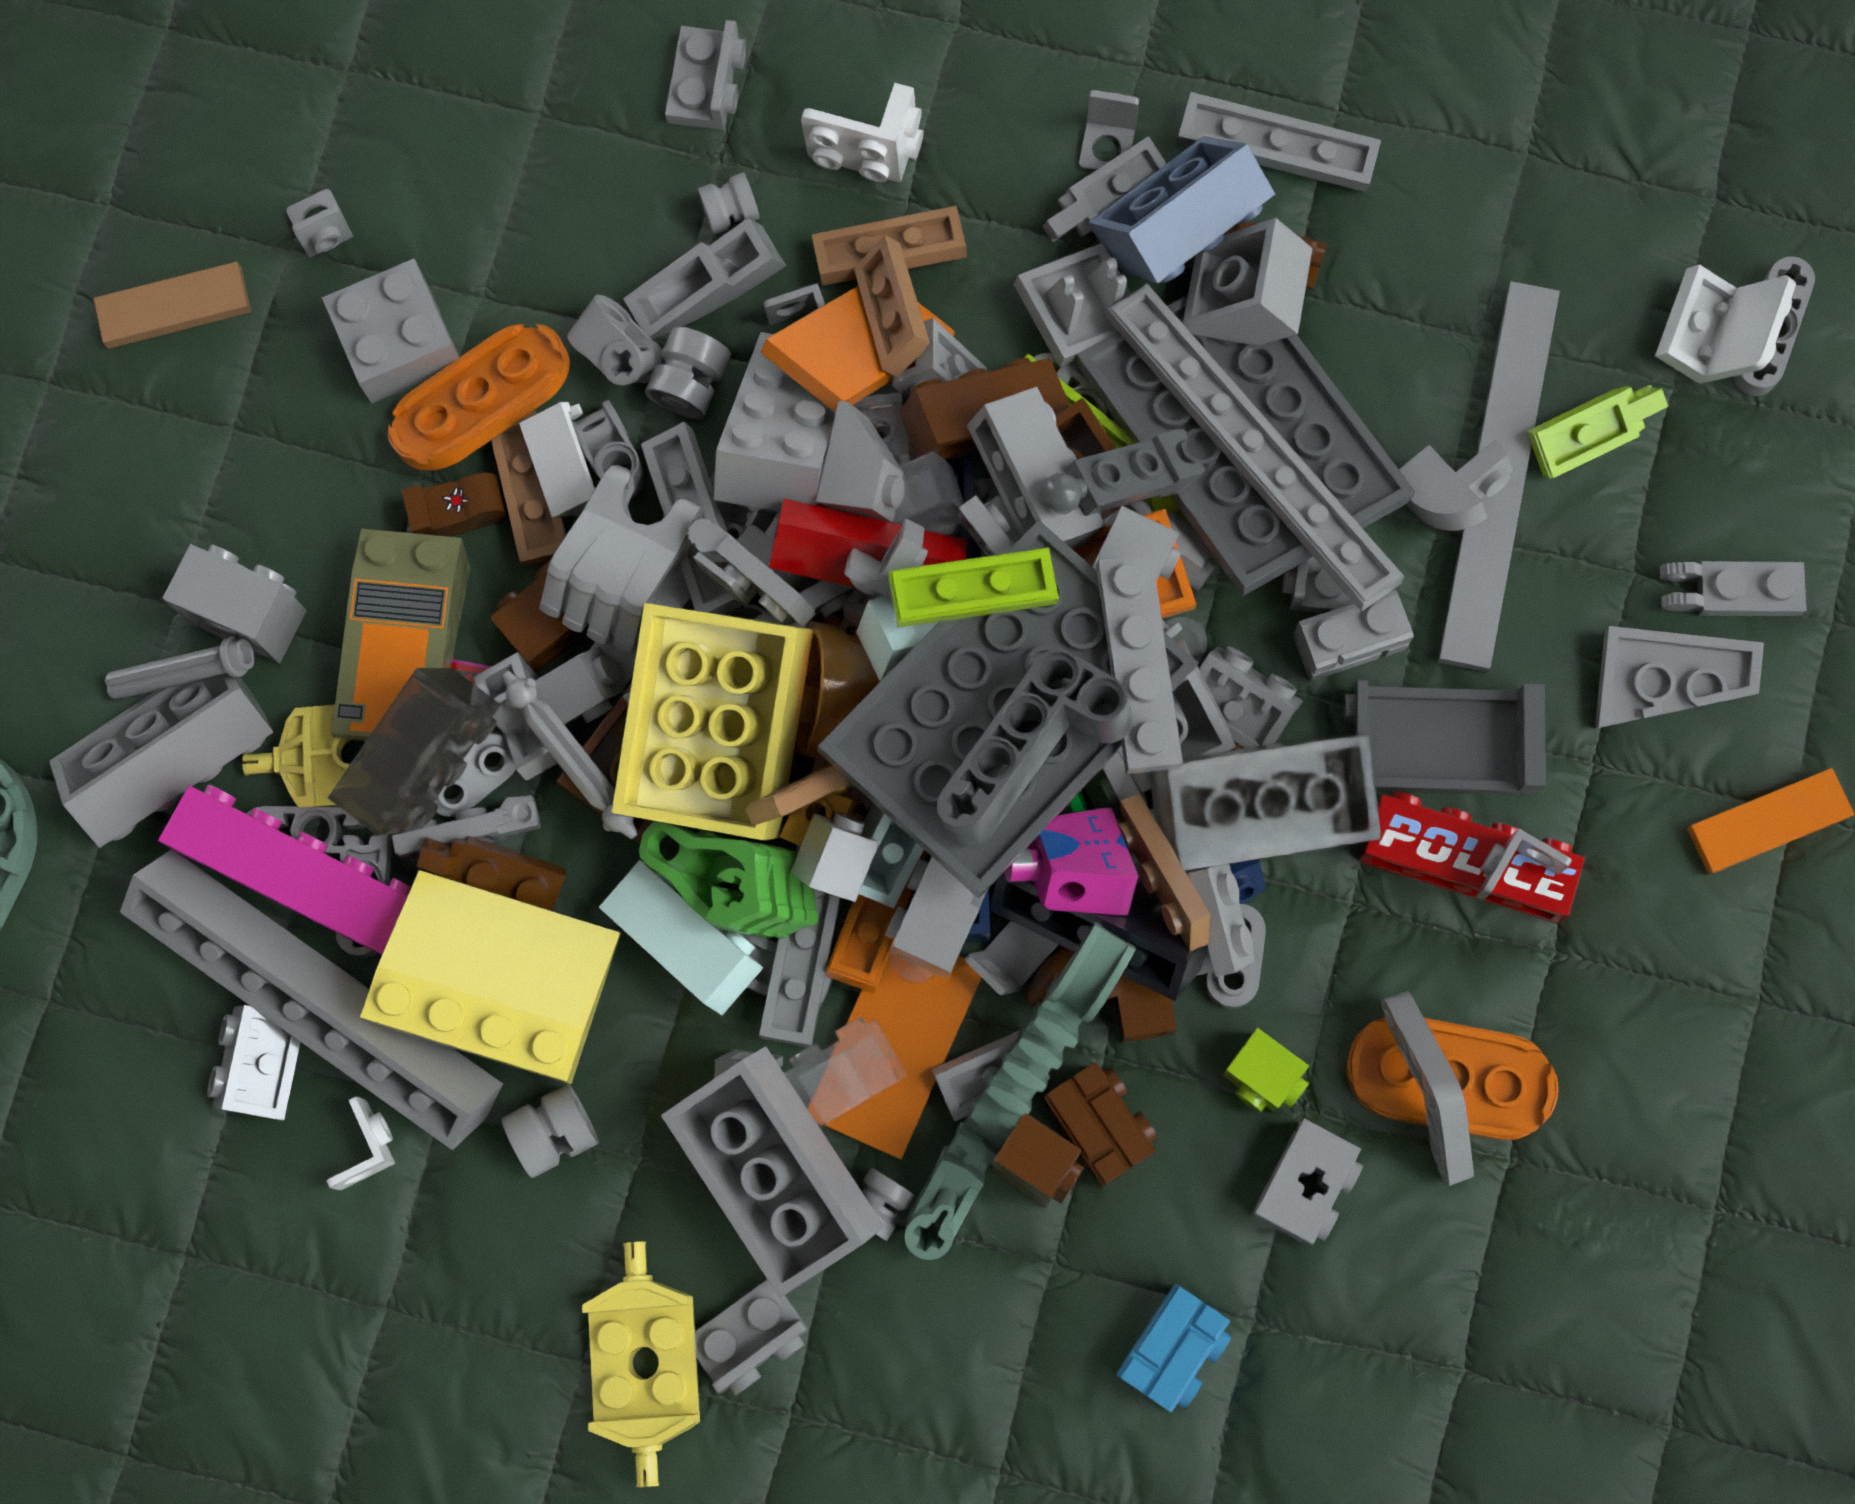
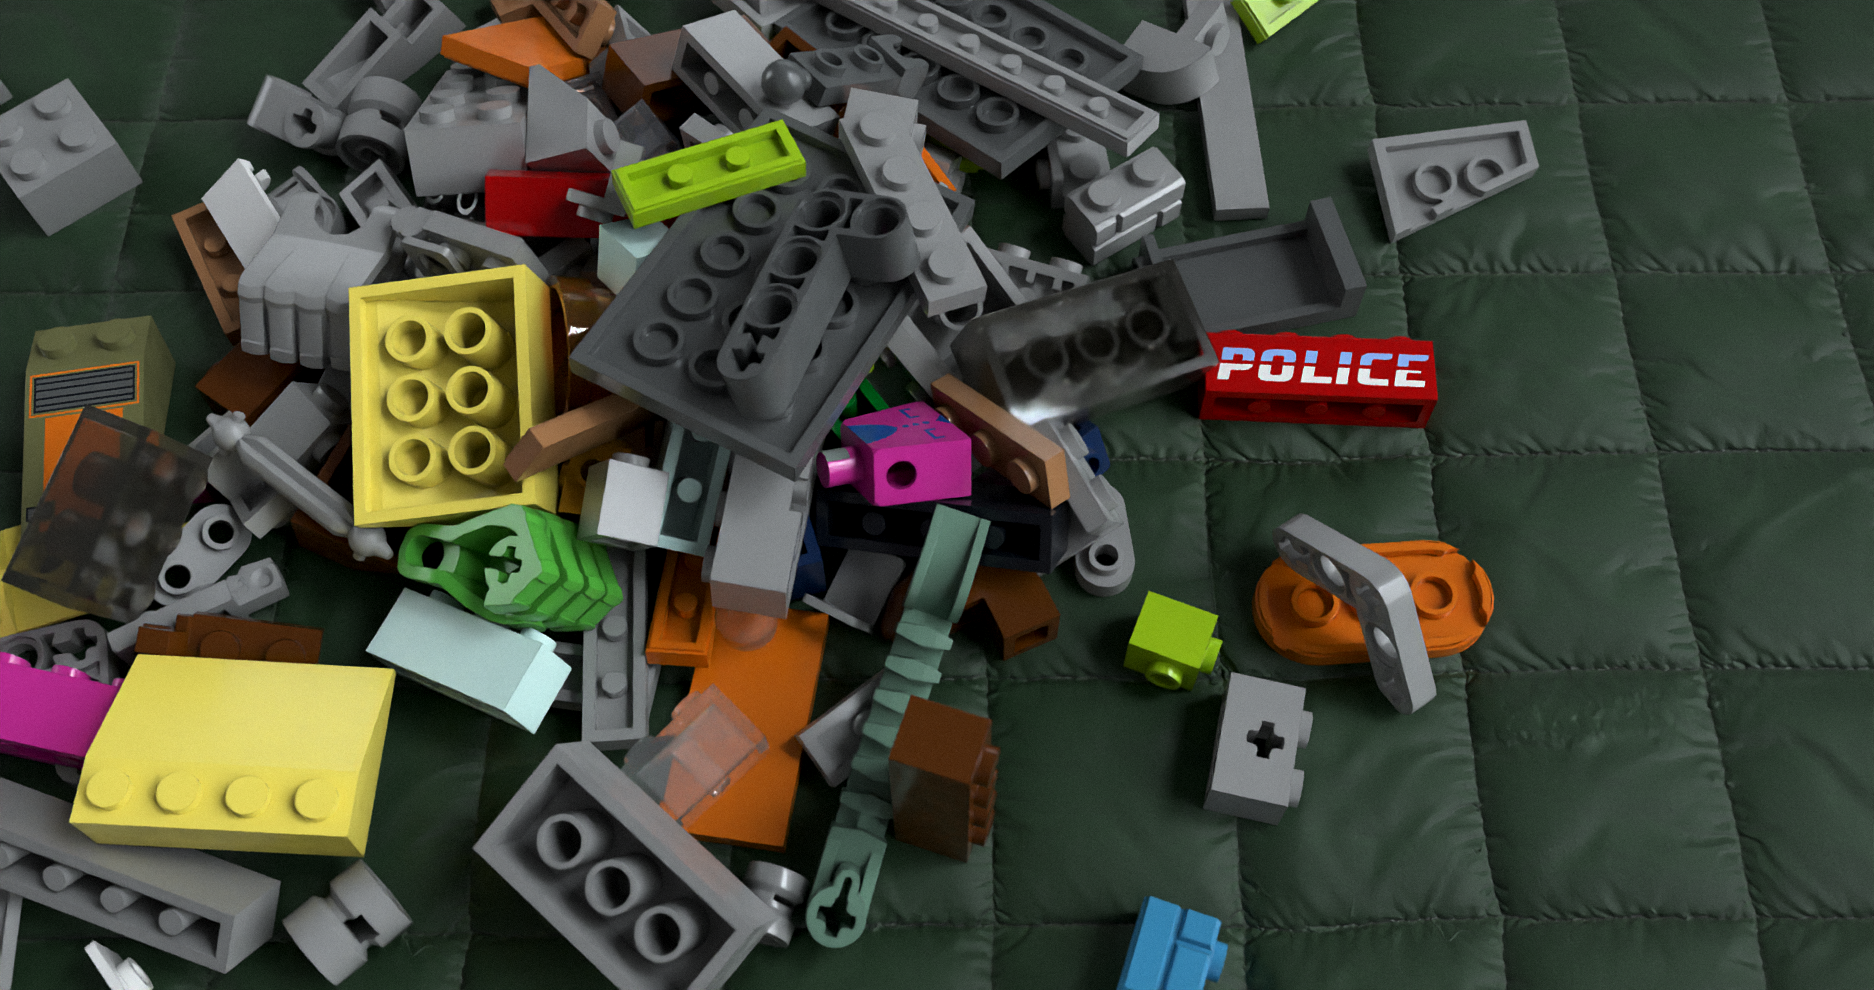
camera: 20 degrees left, 15 degrees down
orange tile [388,324,570,470] -> none
reddish brown leg [401,473,506,537] -> none
reddish brown brick [1043,1062,1158,1188] -> none
light grey bracket [1475,829,1572,901] -> none
light grey hinge [1660,561,1807,616] -> none
orange tile [1687,768,1855,875] -> none

